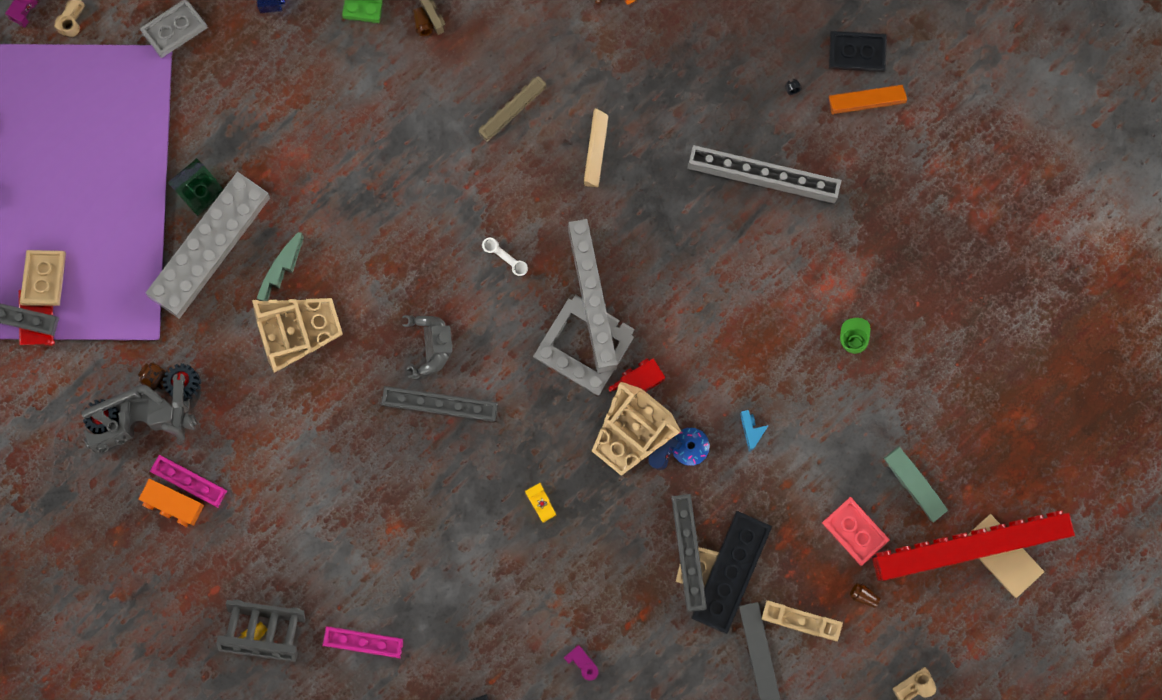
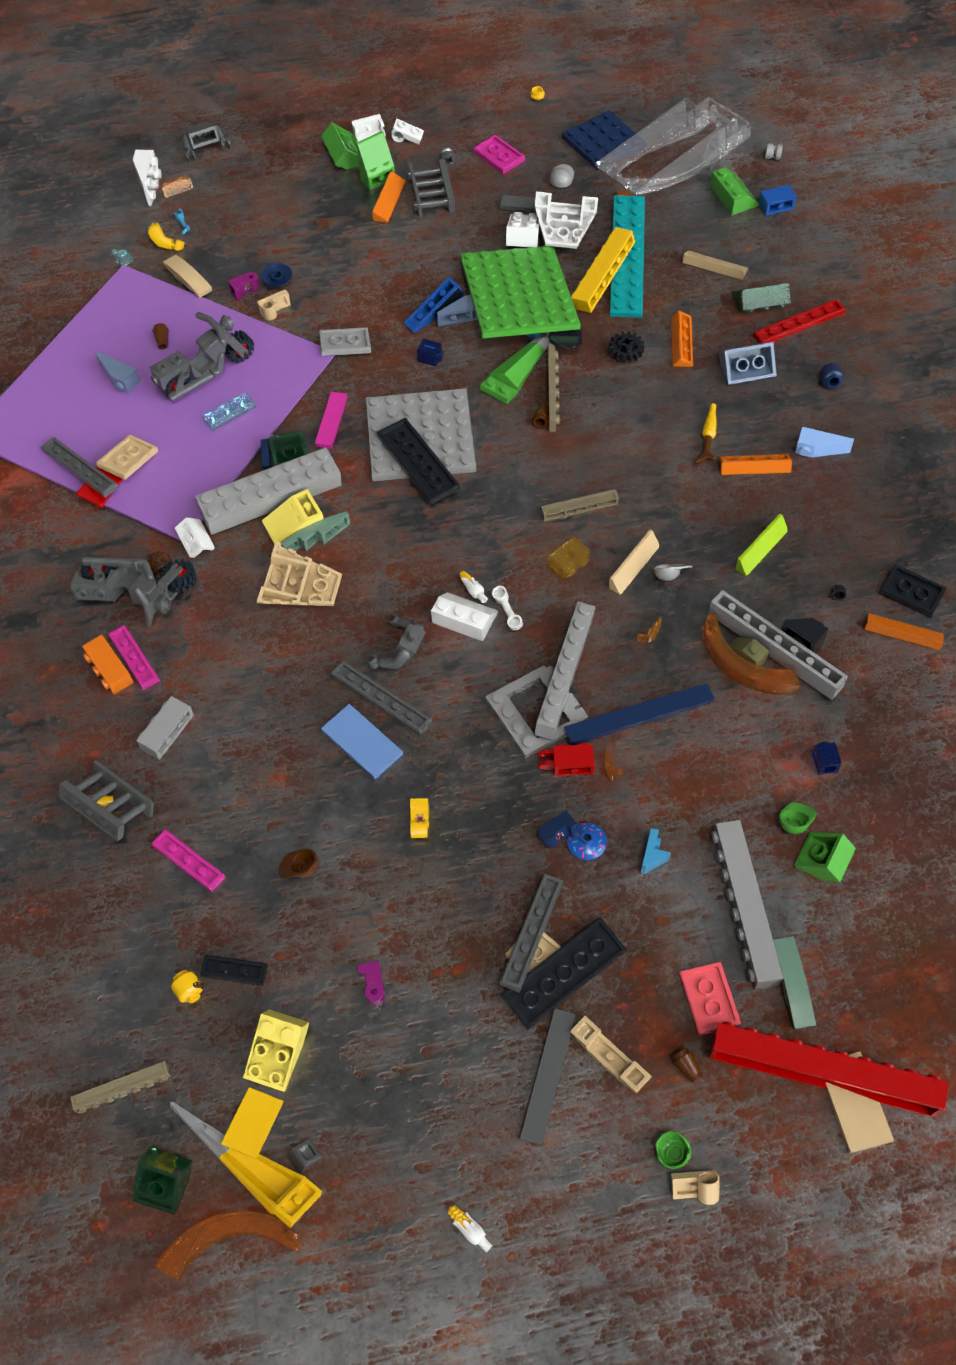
camera: 30 degrees right, 20 degrees down
tan wedge [592,382,681,476] -> none
none -> light grey brick [136,696,194,760]
none -> dark grey piece [149,312,255,402]
none -> white panel [175,517,215,558]
none -> clear light blue plate [203,392,256,431]
none -> dark blue tile [261,439,272,470]
none -> light yellow slope [262,489,324,545]
none -> reddish brown cap [278,849,319,878]
none -> dark pink tile [315,392,348,449]
none -> medium blue tile [321,704,403,780]
none -> light grey plate [366,388,476,481]
none -> black tile [376,417,461,505]
none -> white slope [431,592,498,641]
none -> white piece [459,571,488,603]
none -> clear yellow brick [548,537,590,580]
none -> dark blue tile [564,683,715,745]
none -> clear orange bar [604,748,623,782]
none -> clear orange bar [637,617,662,643]
none -> light grey cap [653,564,693,581]
none -> bright green hair [655,1131,691,1170]
none -> clear orange arch [703,613,800,695]
none -> light grey brick [712,820,783,989]
none -> olive slope [725,637,769,673]
none -> lime slope [735,514,787,576]
none -> black slope [781,618,829,654]
none -> bright green slope [794,832,856,882]
none -> clear blue brick [812,742,842,775]

